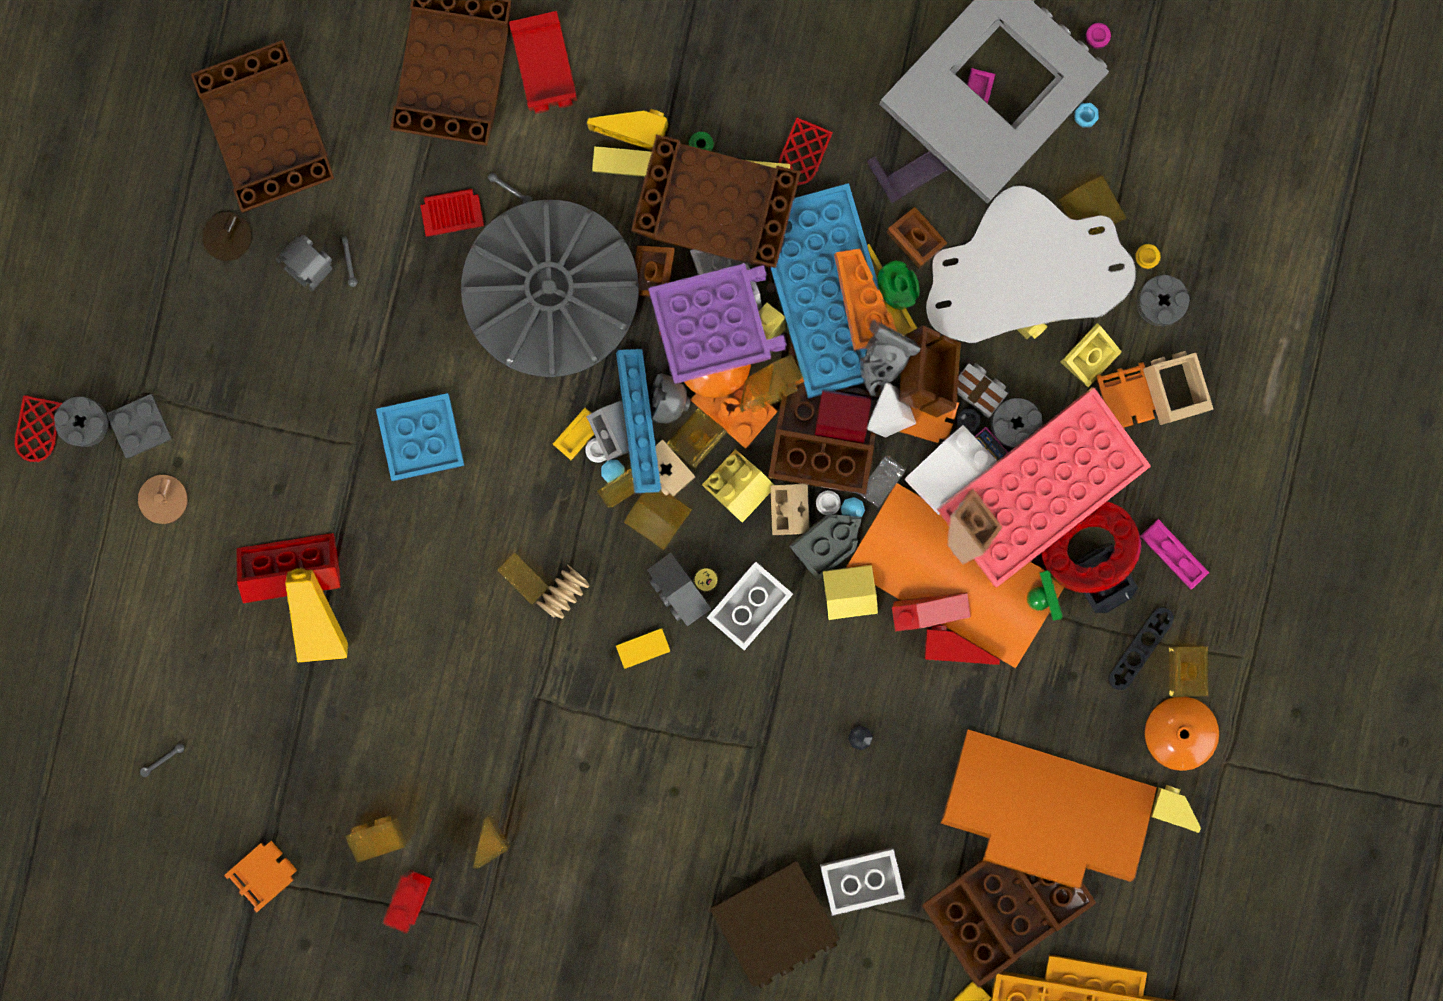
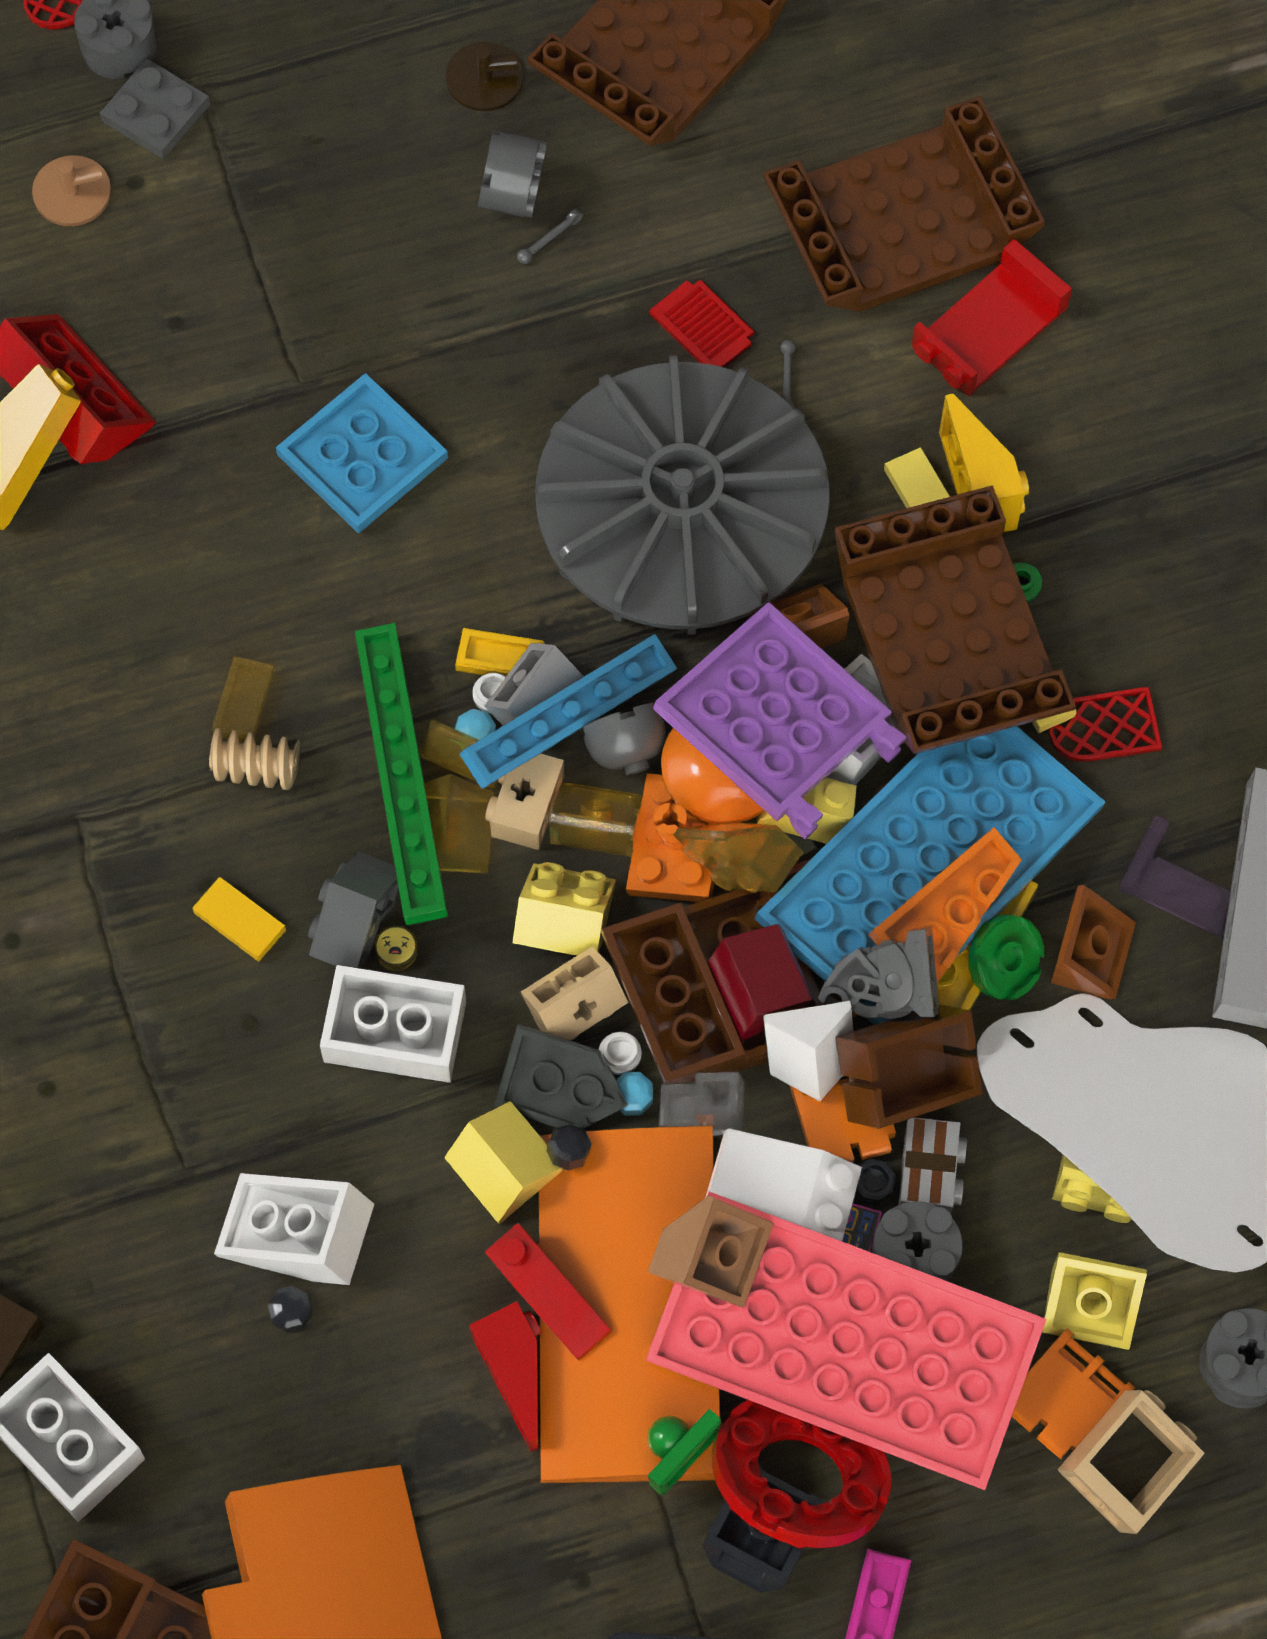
camera: 55 degrees right, 20 degrees down
none -> white slope [214,1173,374,1285]
none -> green plate [355,623,448,926]
none -> black tile [546,1124,592,1171]

